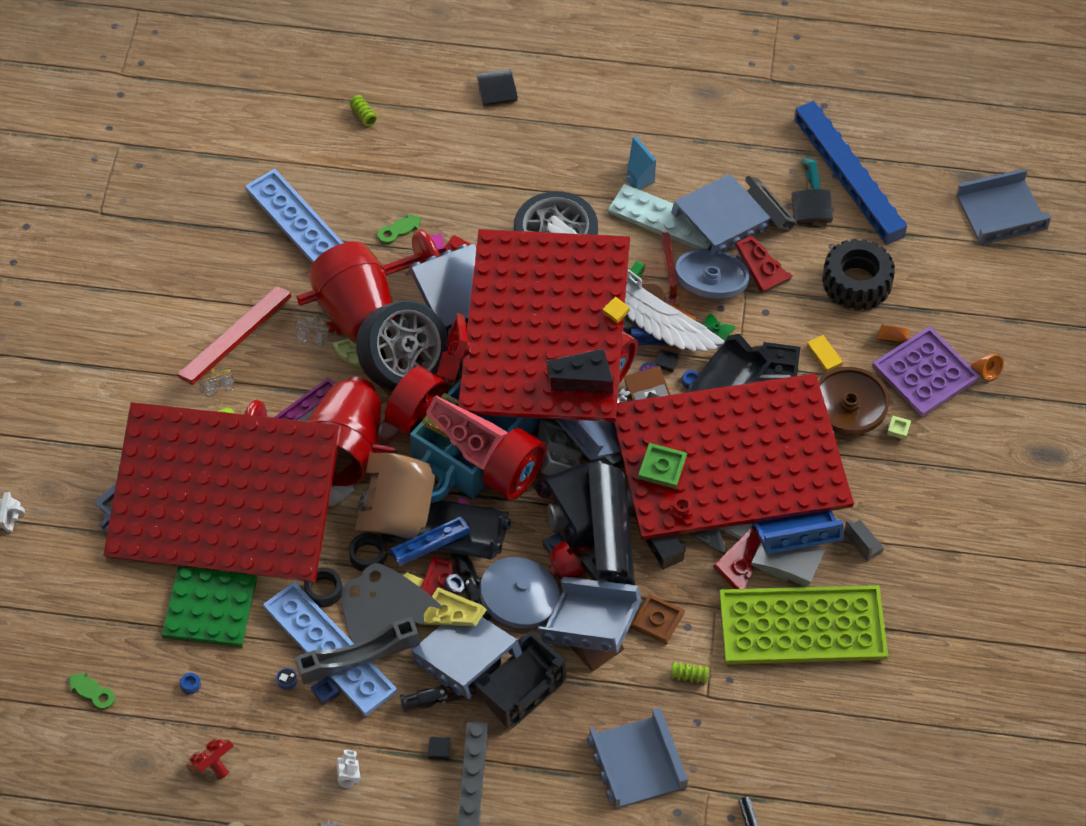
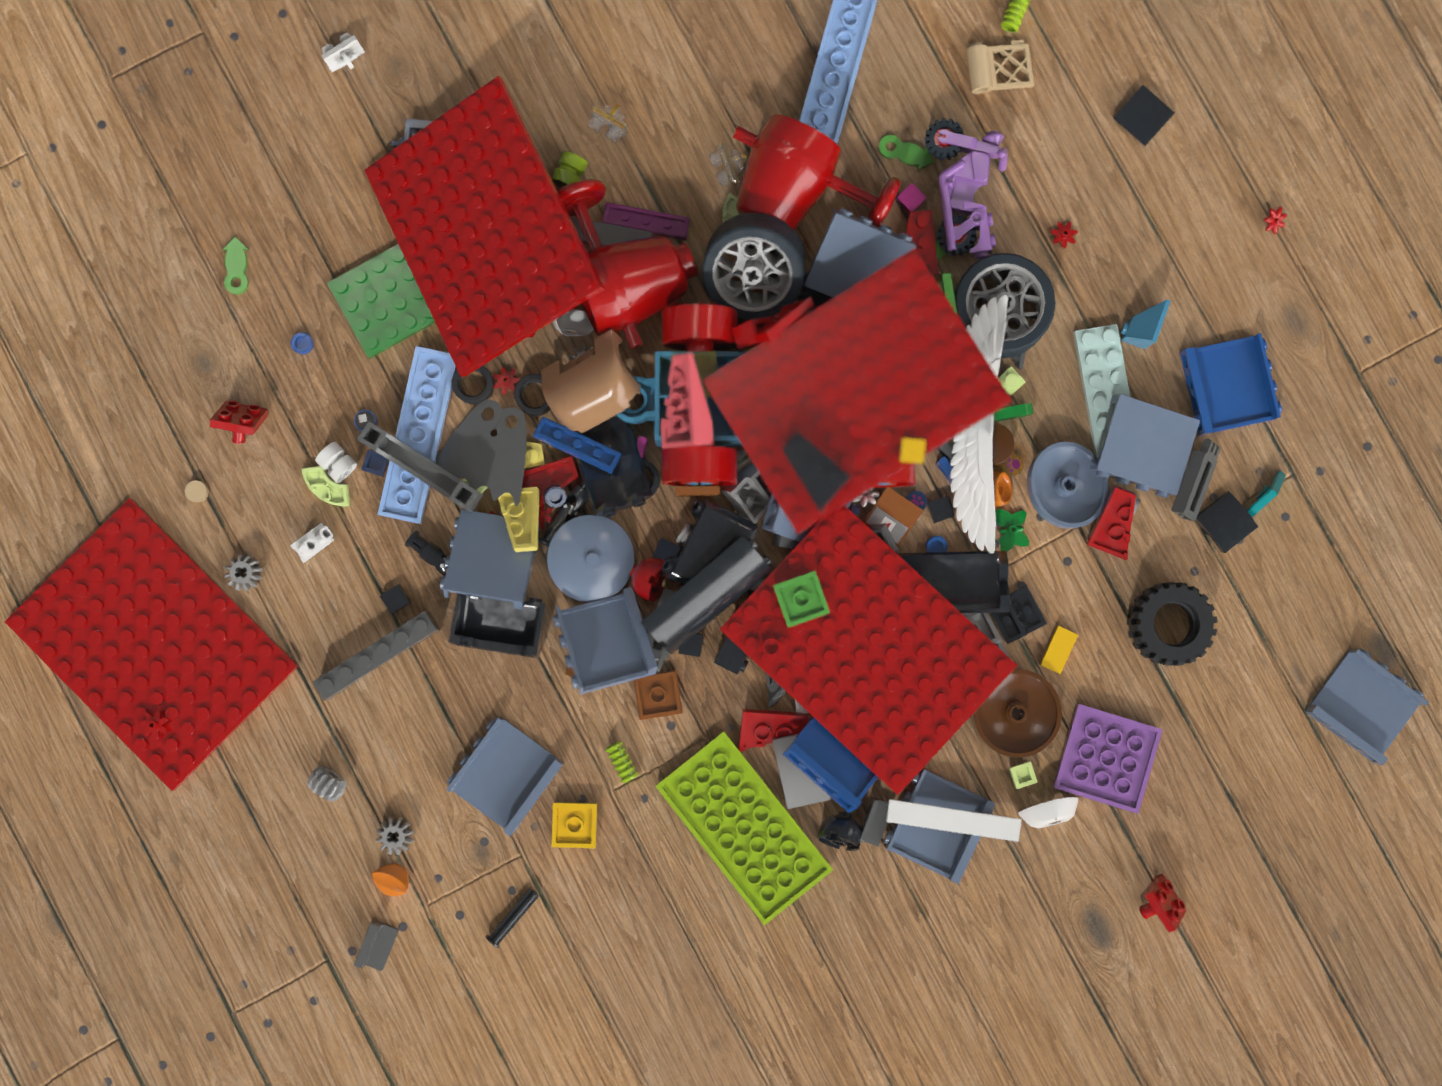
camera: 50 degrees right, 30 degrees up
tile [178,286,292,385] -> none
clear red tile [662,232,677,299] -> none
blue brick [794,101,907,245] -> none
orange piece [876,324,909,343] -> none
orange piece [970,354,1004,381] -> none
none -> yellowish green tile [301,466,351,507]
none -> white wheel [315,442,357,483]
none -> red plant [493,367,520,395]
none -> yellow plate [552,802,597,848]
none -> dark orange tile [675,486,720,497]
none -> black tile [678,634,703,657]
none -> black cylinder [817,812,862,851]
none -> sand blue panel [883,769,996,884]
none -> white tile [886,799,1021,842]
none -> medium lavender piece [925,118,1008,259]
none -> tan piece [966,40,1034,94]
none -> white piece [1018,797,1079,828]
none -> red plant [1050,221,1078,249]
none -> red plate [1139,873,1187,933]
none -> blue panel [1179,333,1282,436]
none -> red plant [1264,206,1287,234]

